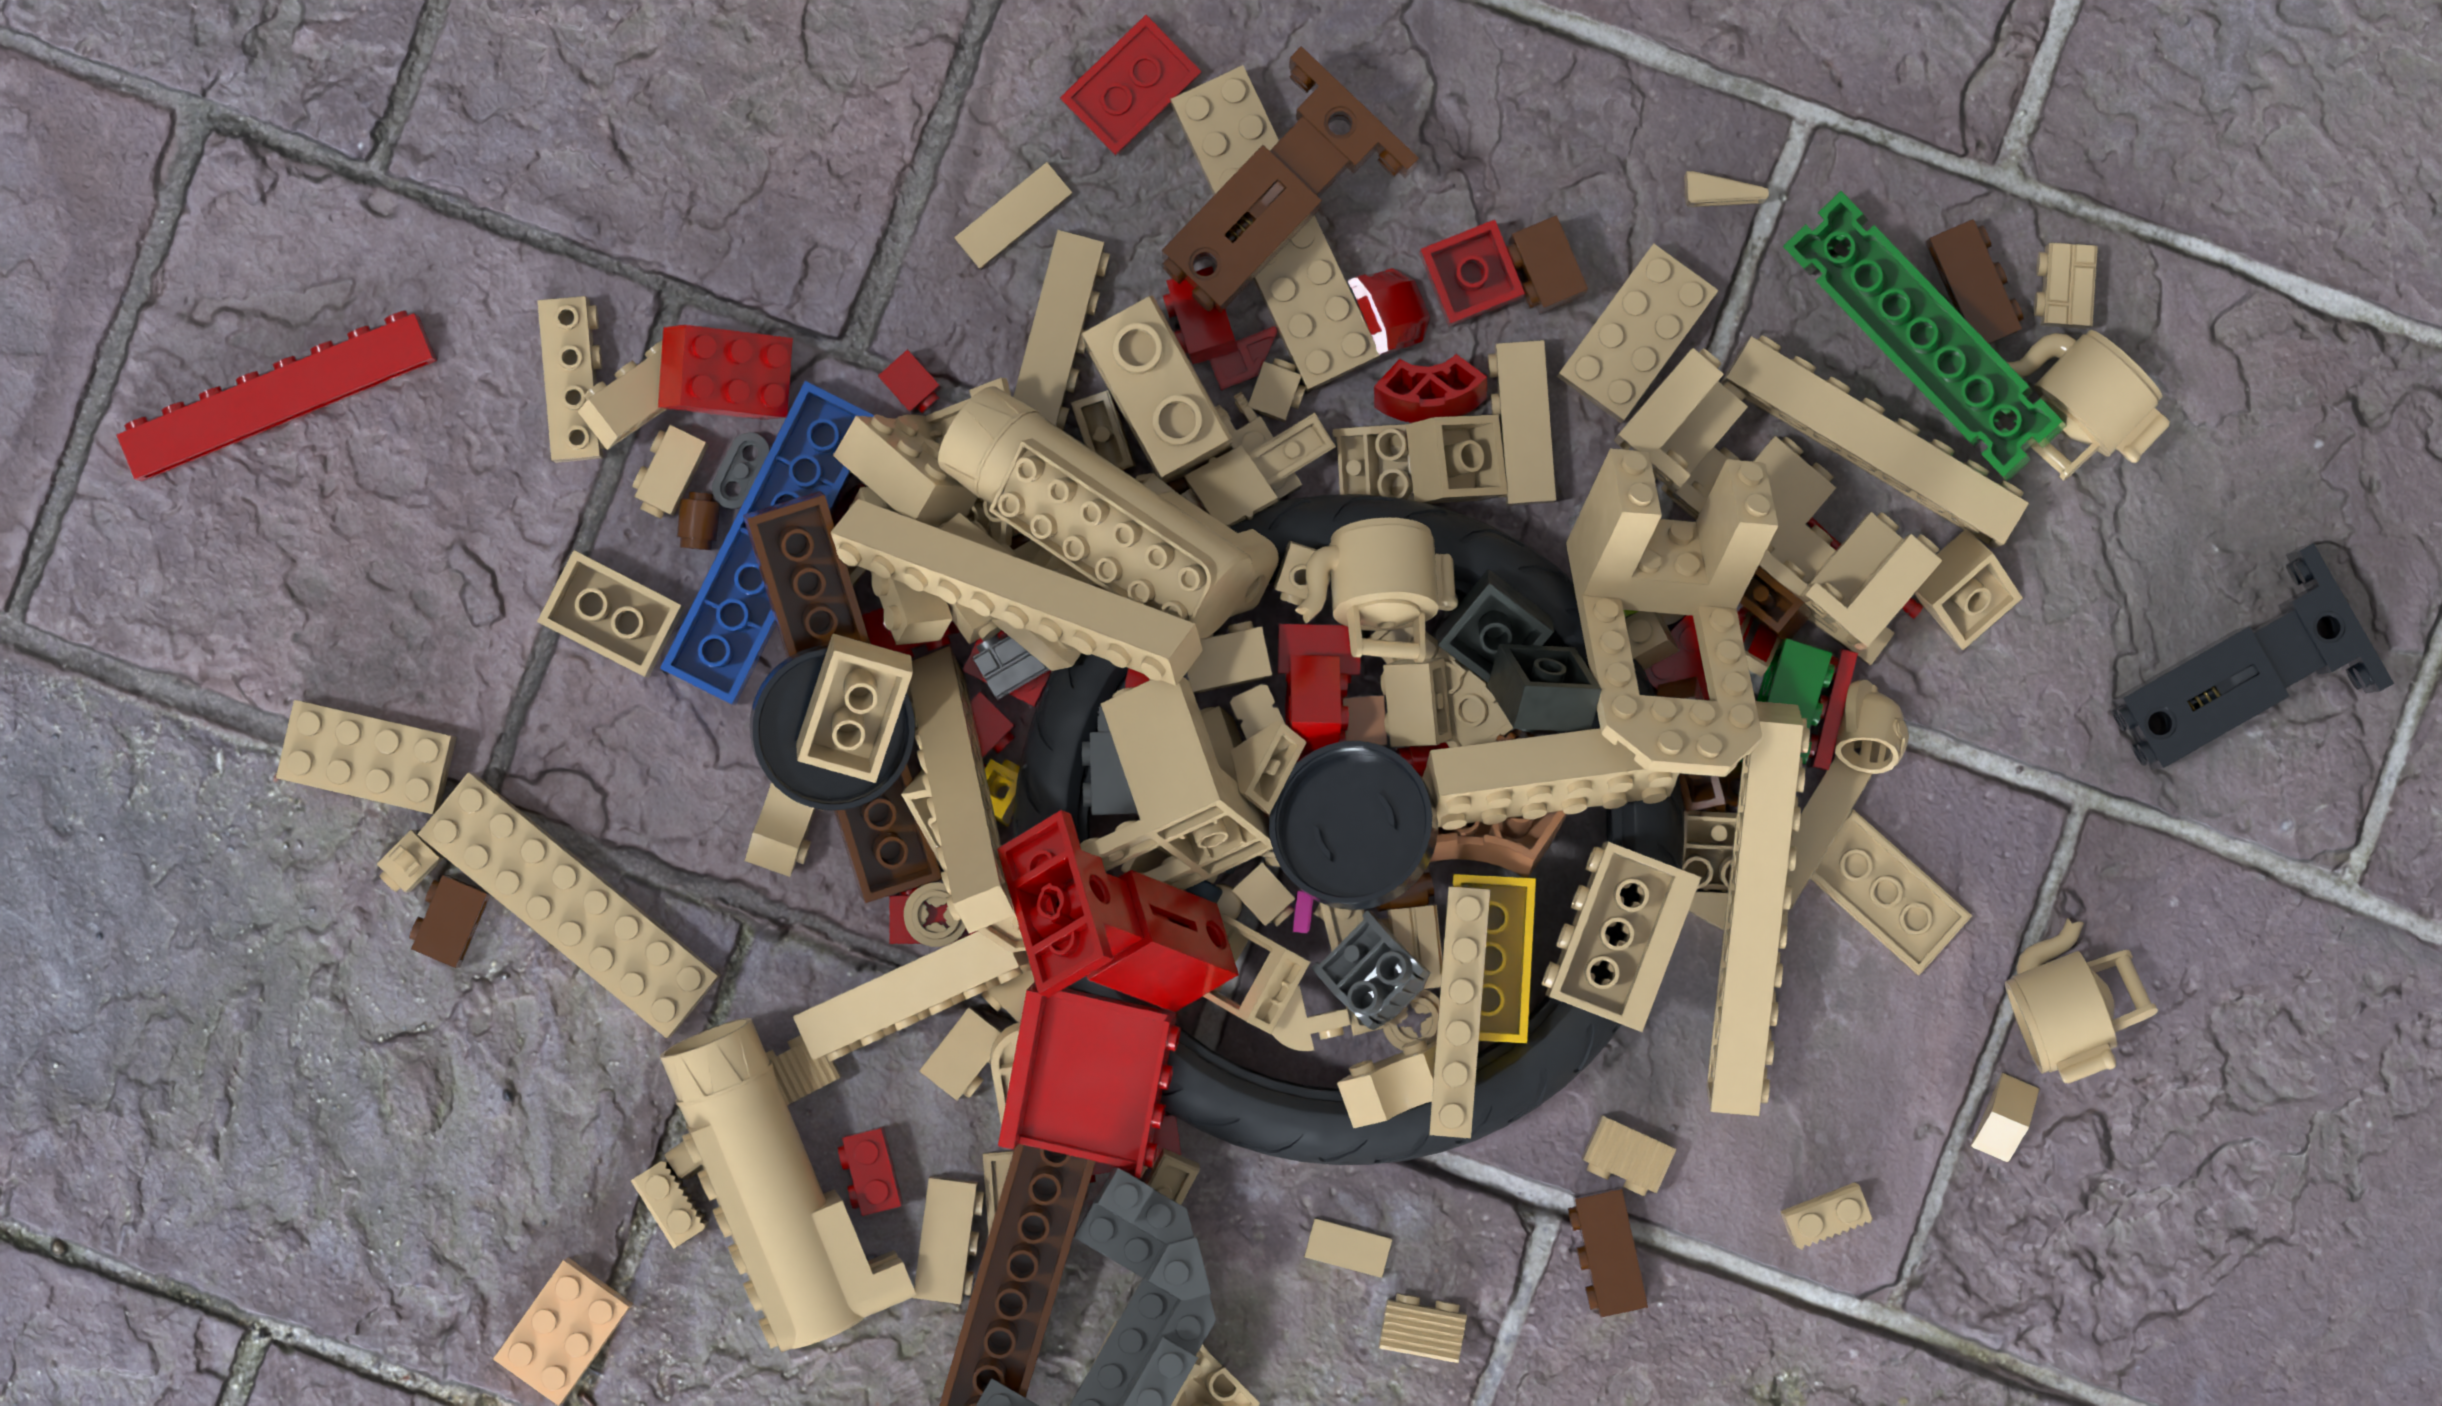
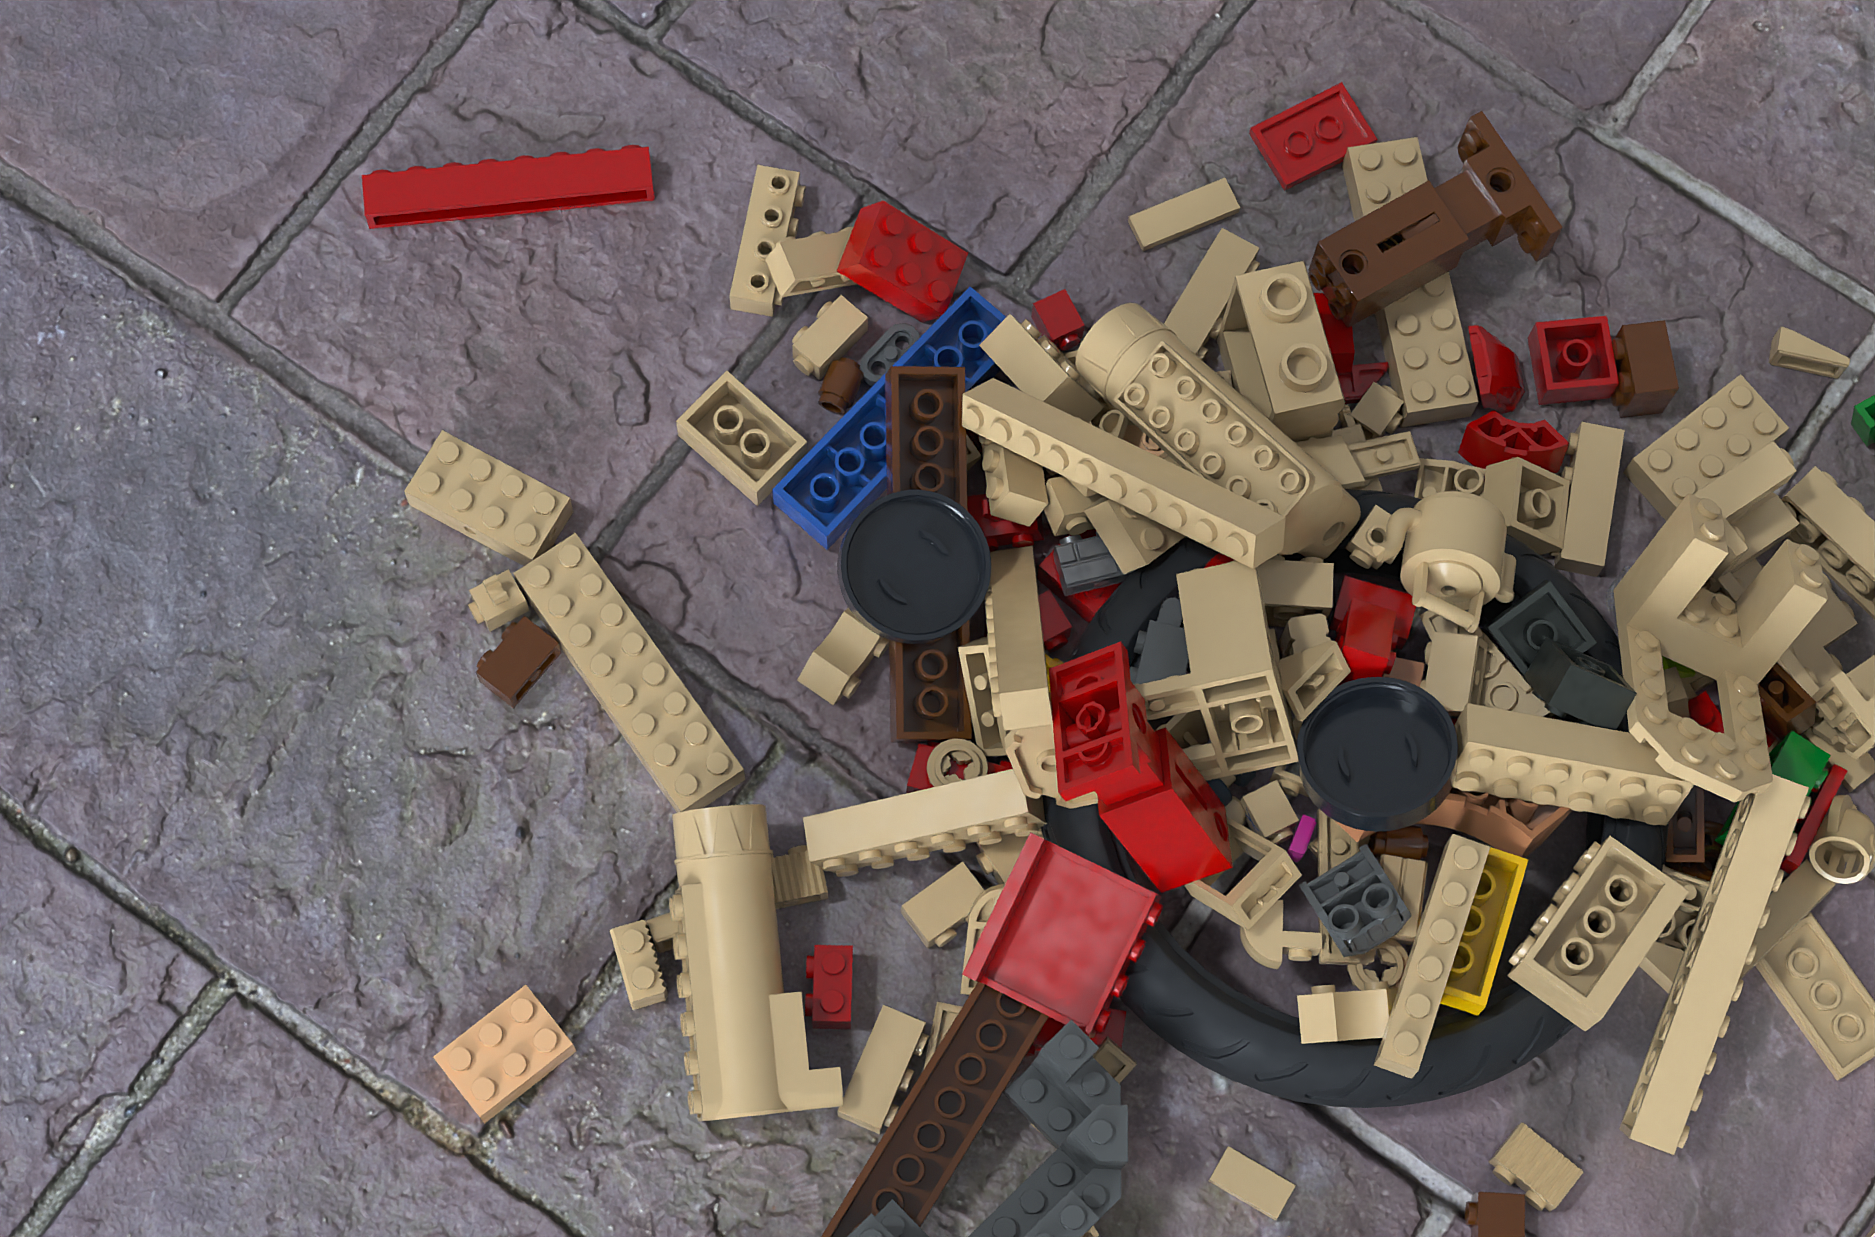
camera: 10 degrees right, 15 degrees down
tan brick [796,634,913,783] -> none

